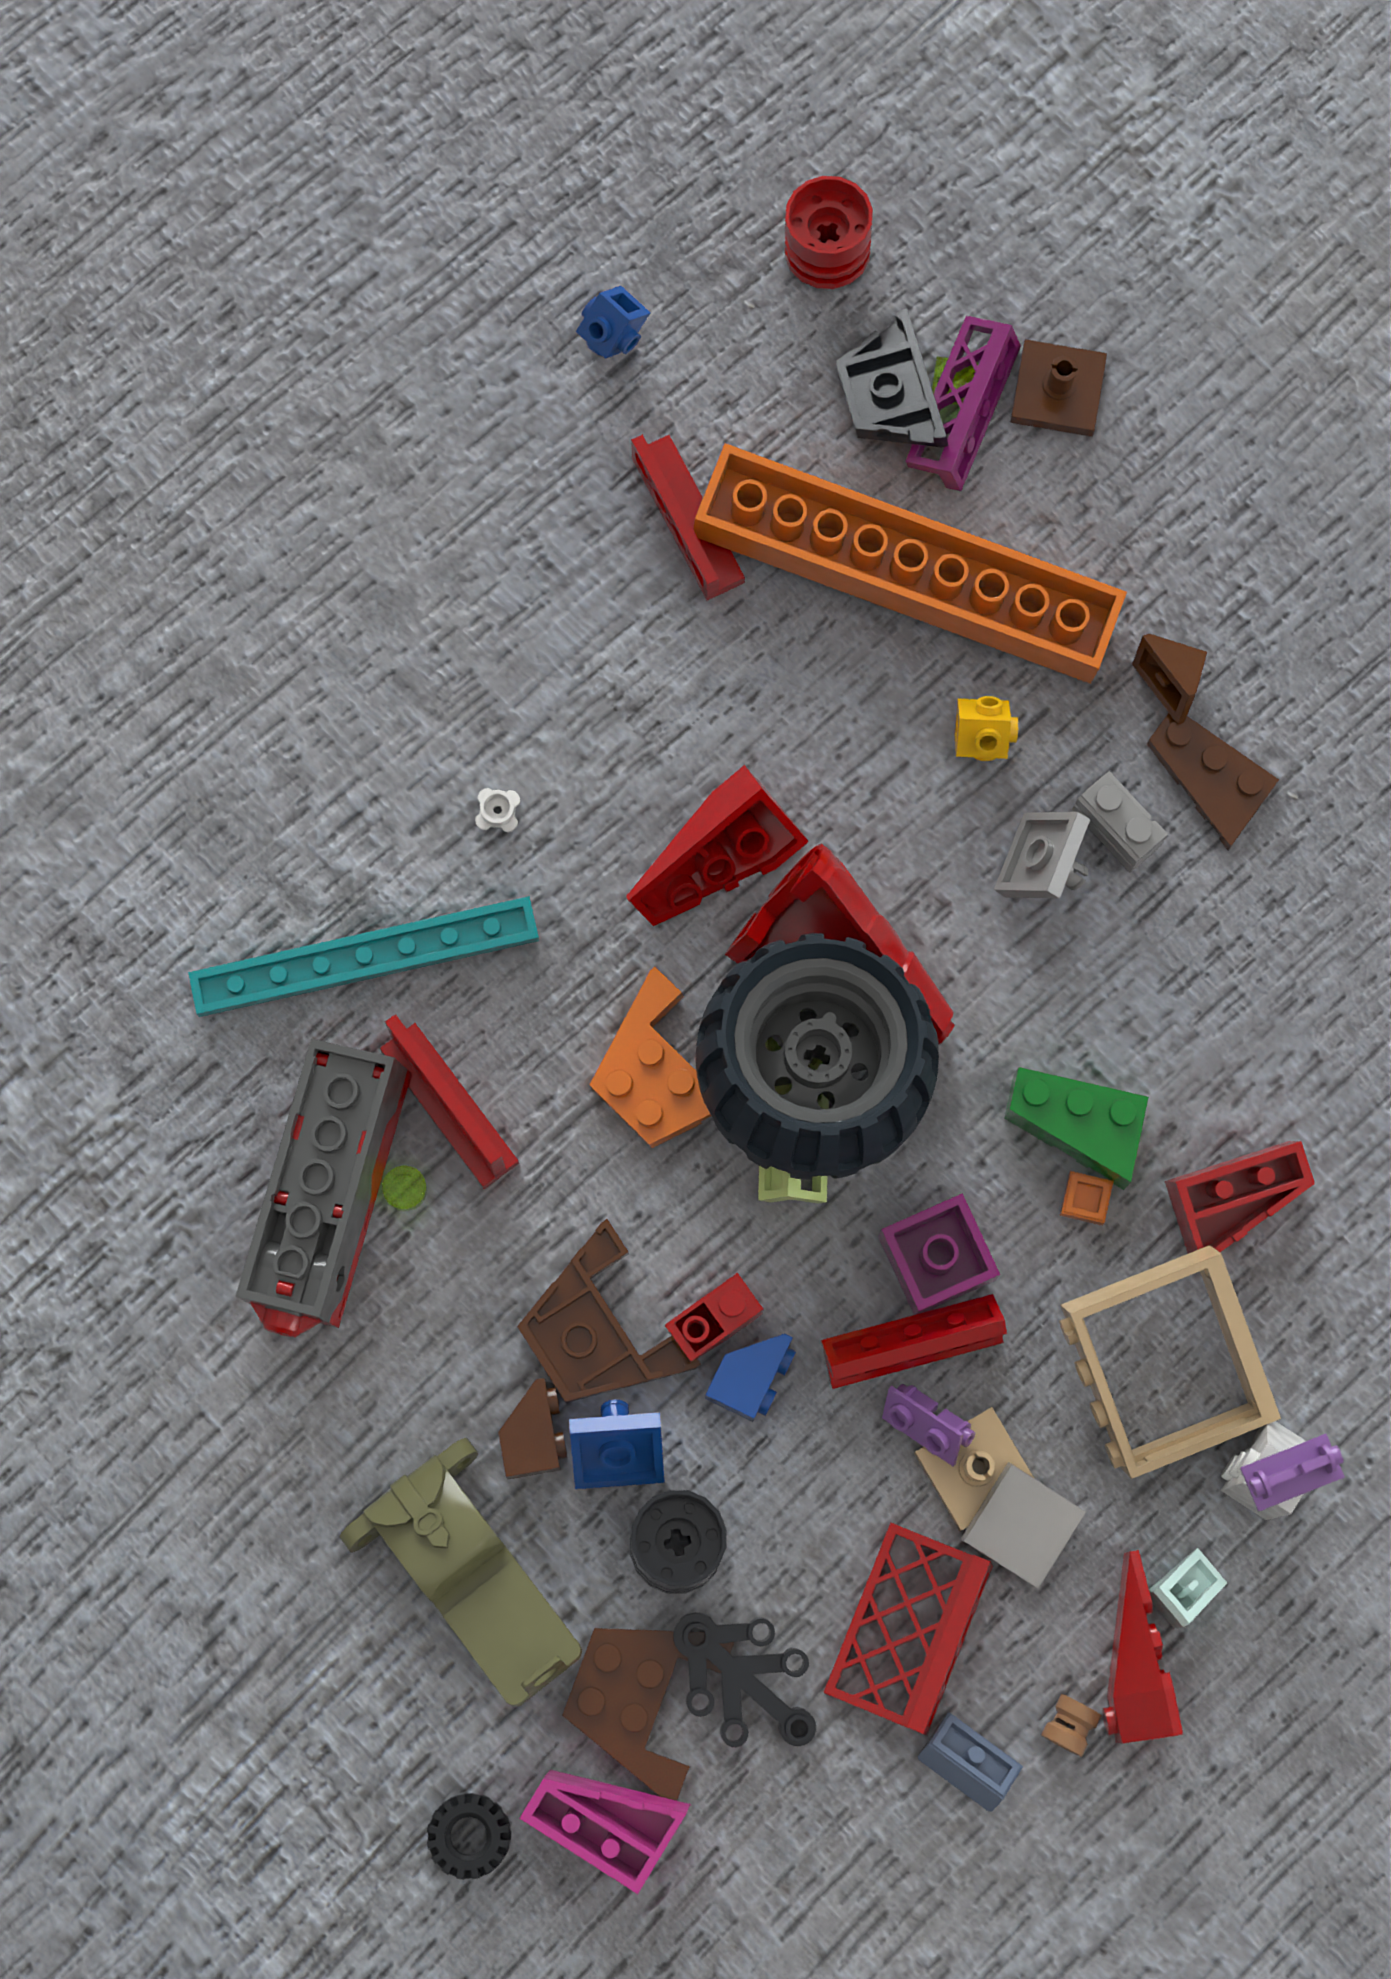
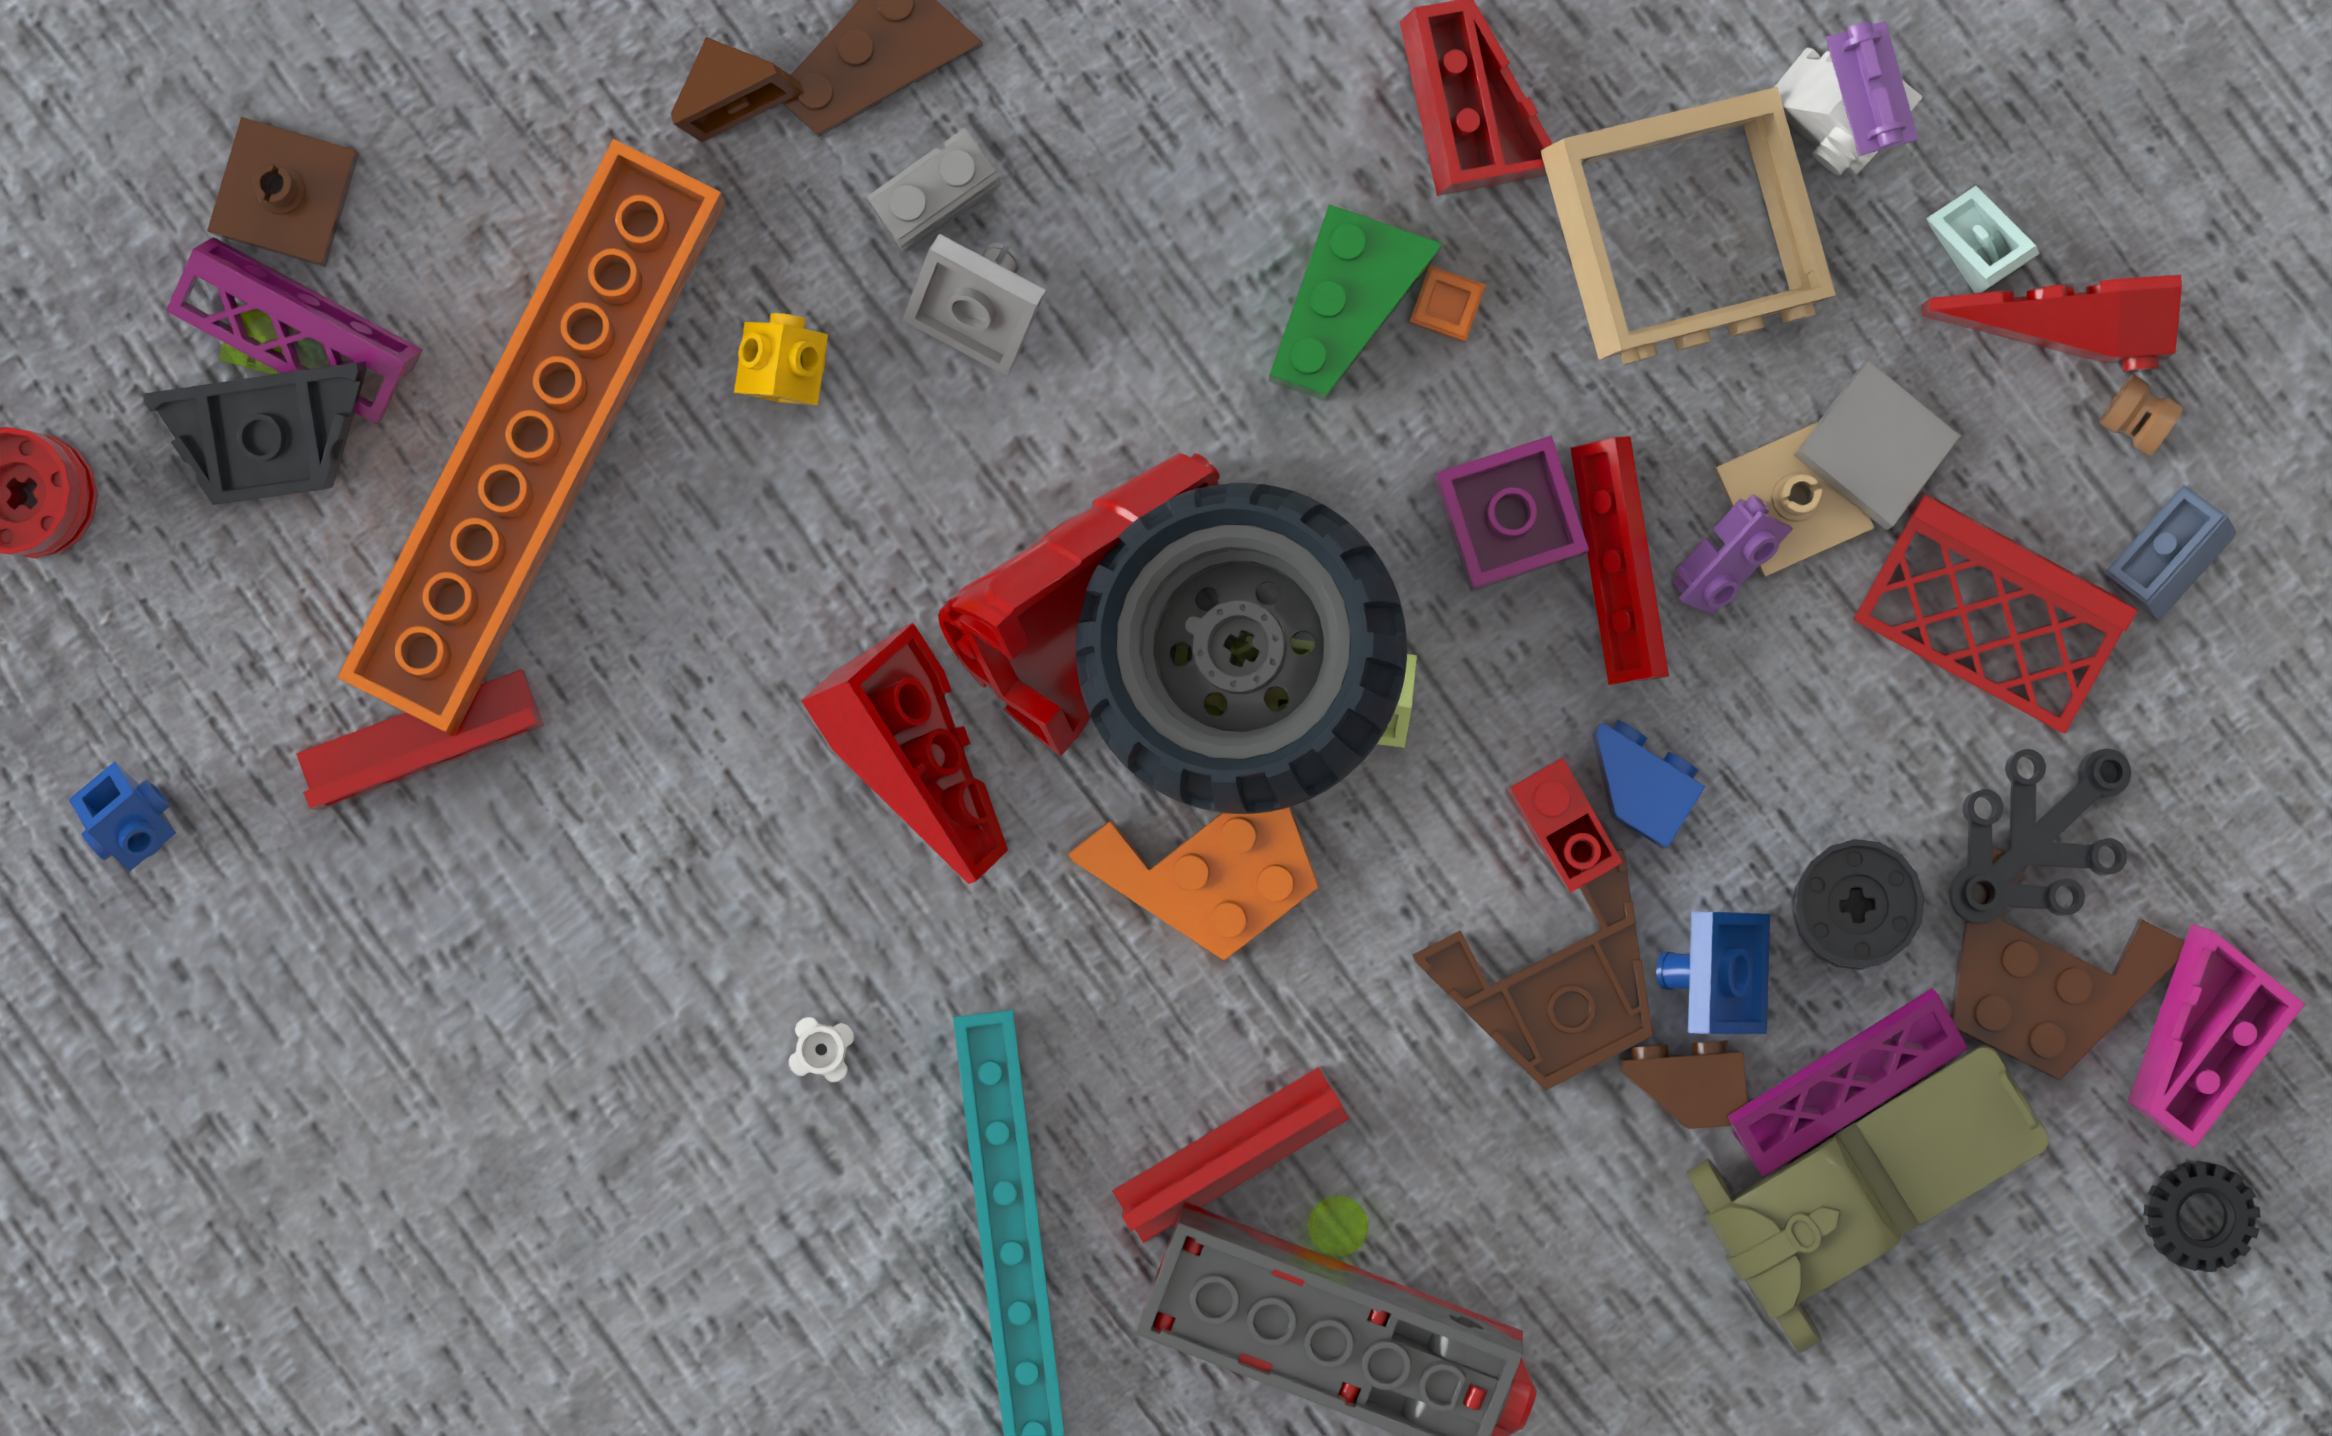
camera: 80 degrees left, 10 degrees up
none -> magenta fence [1727,988,1968,1177]

